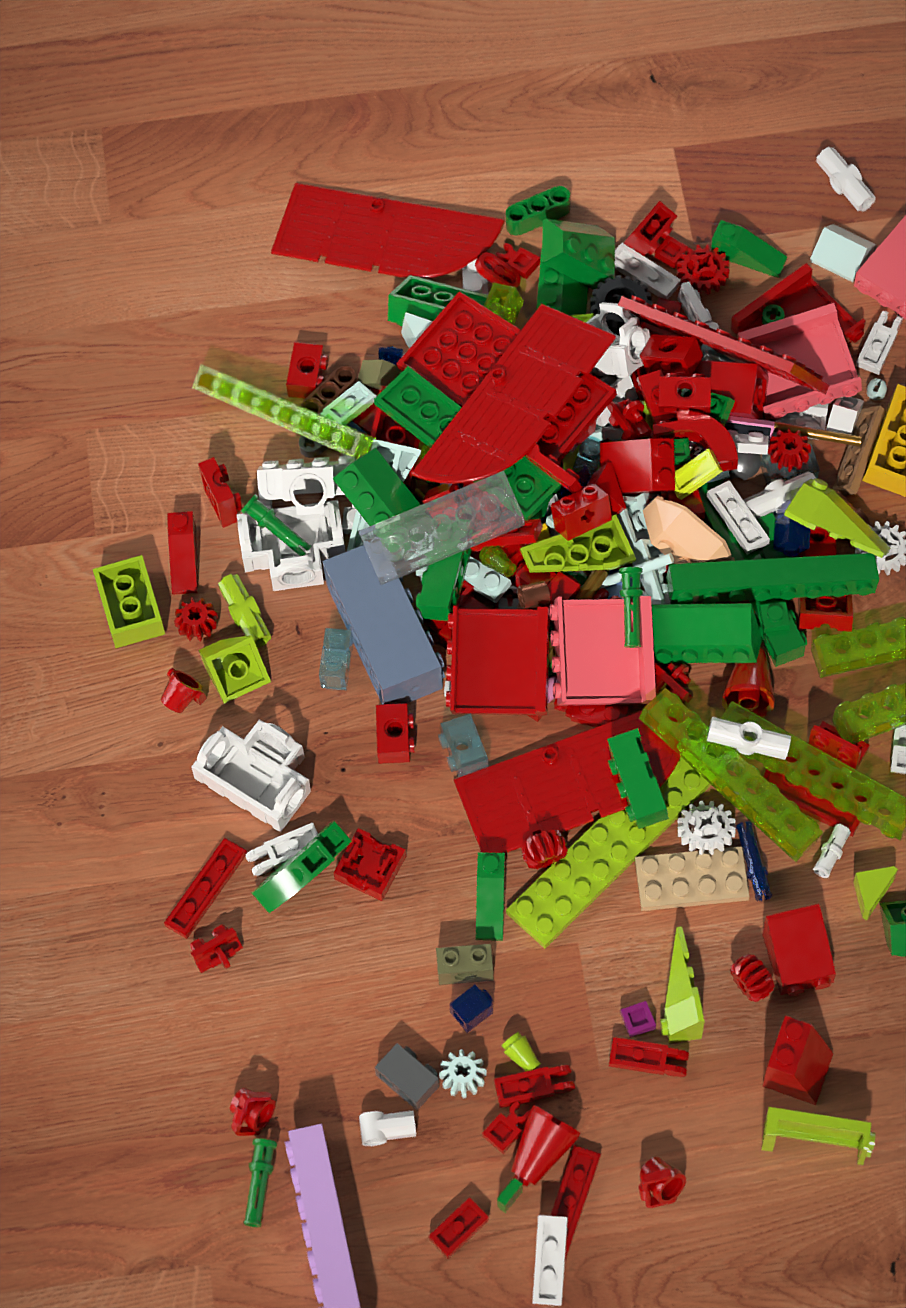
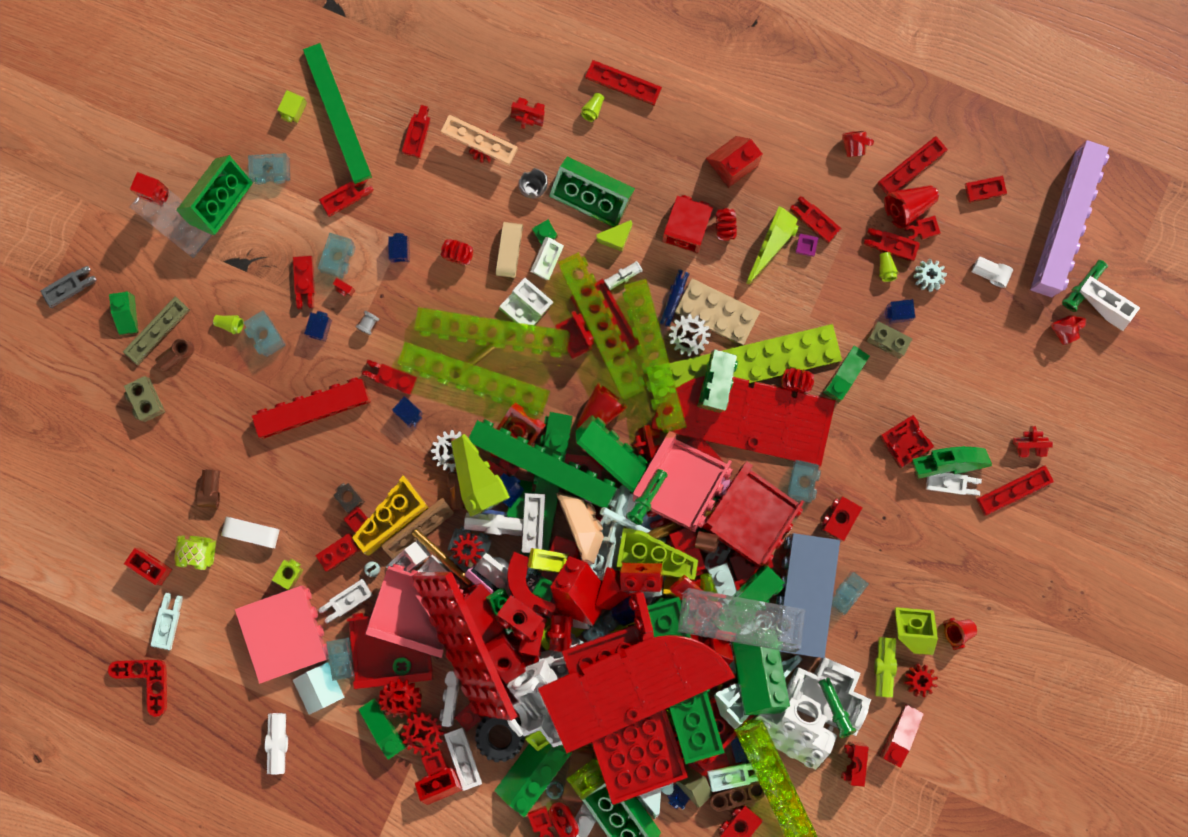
camera: 150 degrees left, 20 degrees up
lime brick [93,555,165,648] -> none
white piece [191,719,311,832] -> none
dark grey brick [375,1043,439,1111] -> none
green tile [497,1178,523,1213] -> none
white plate [533,1215,568,1306] -> none
green wedge [542,219,615,290] -> none
white piece [707,717,791,760] -> none
lime panel [762,1107,875,1165] -> none
none -> clear light blue brick [326,638,354,681]
none -> red gear [379,679,422,719]
none -> clear light blue bush [546,780,564,799]
none -> white slope [1080,276,1140,331]

